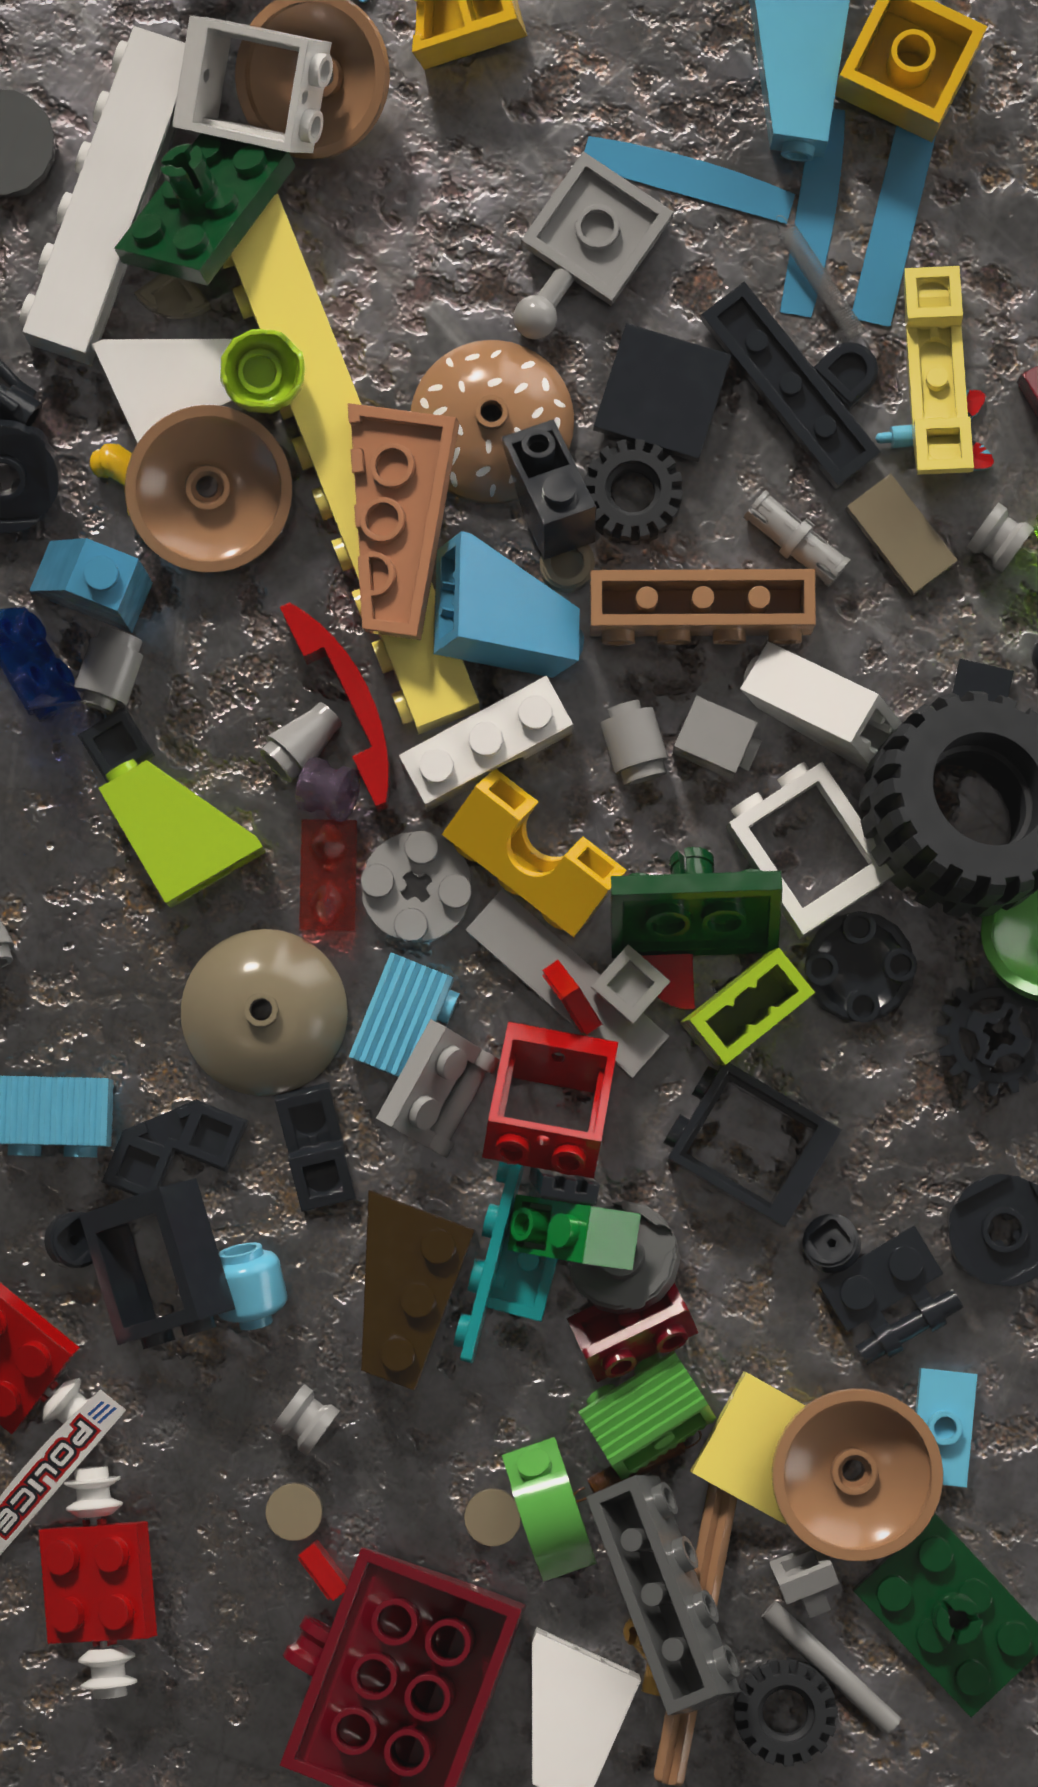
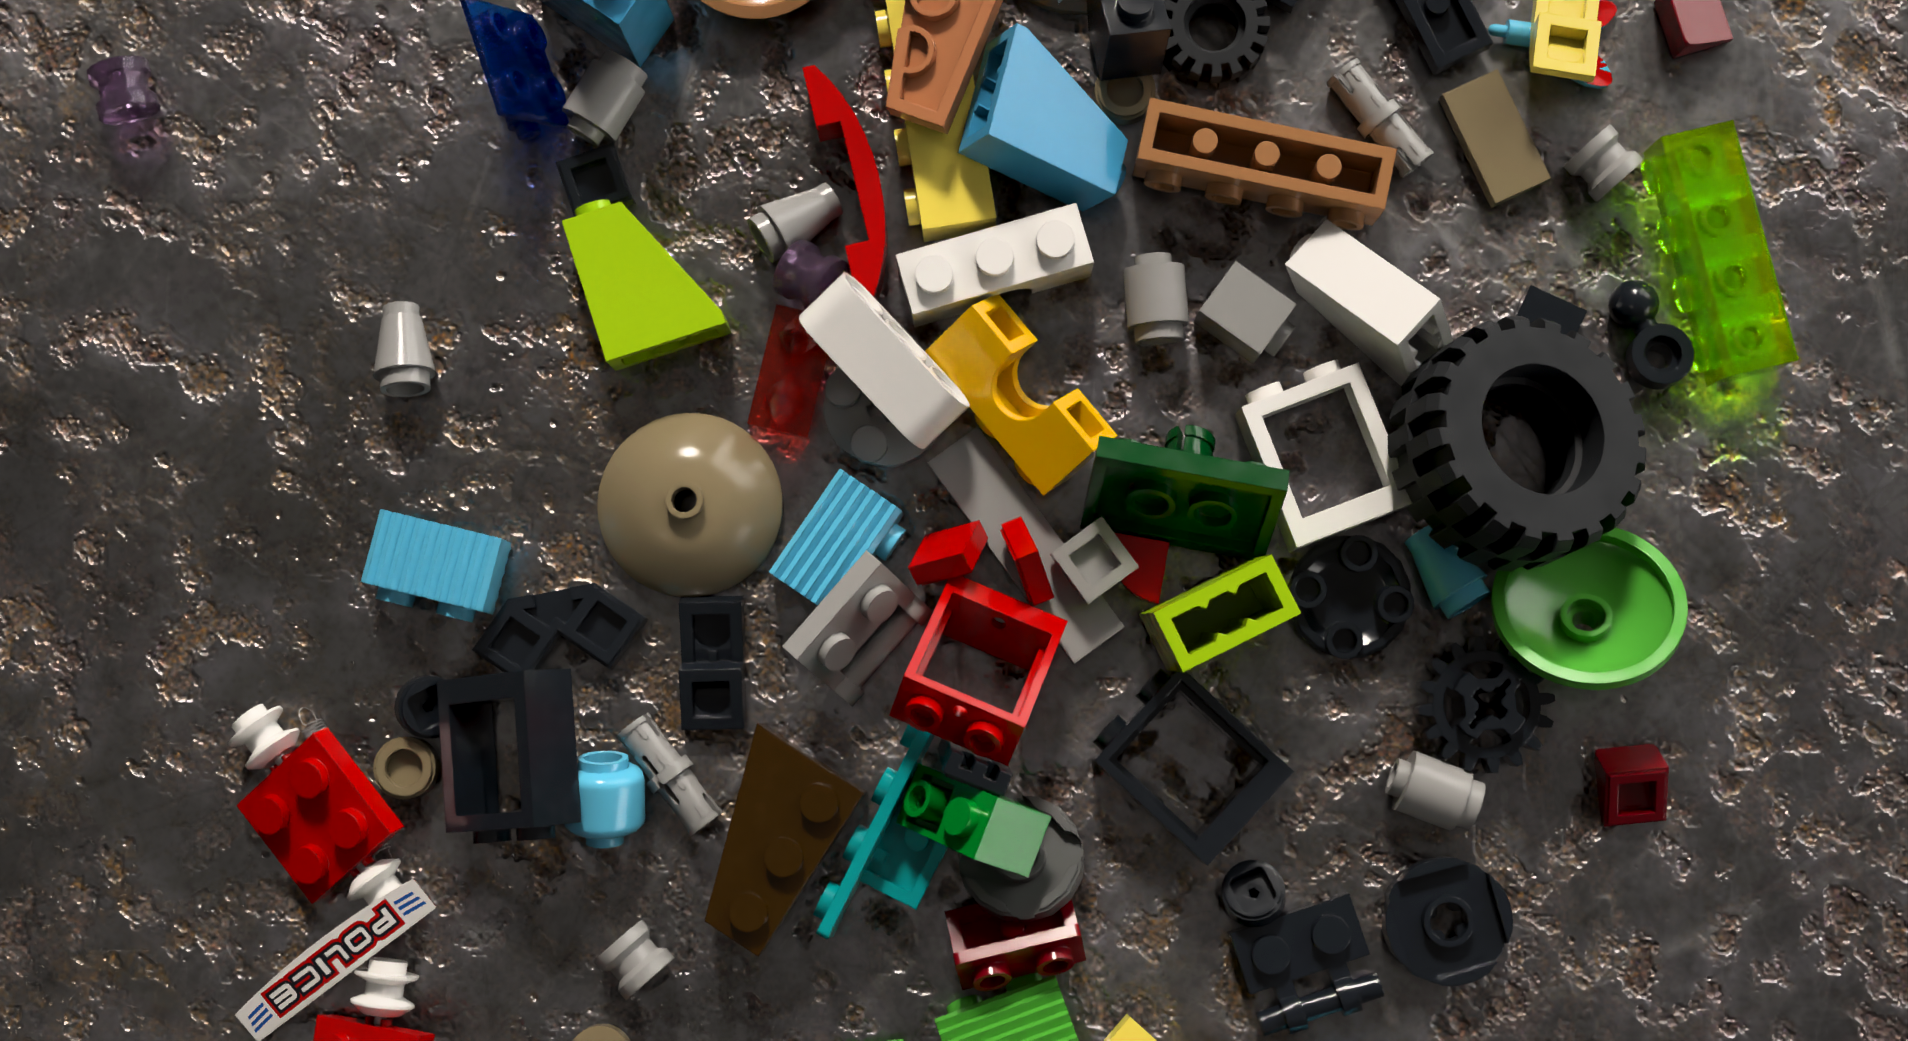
camera: 15 degrees right, 0 degrees up
none -> dark tan tile [373,737,440,799]
none -> light grey pin [616,713,724,837]
none -> white beam [799,272,970,449]
none -> red tile [908,520,988,586]
none -> light grey brick [1385,750,1486,831]
none -> medium azure cone [1405,525,1491,619]

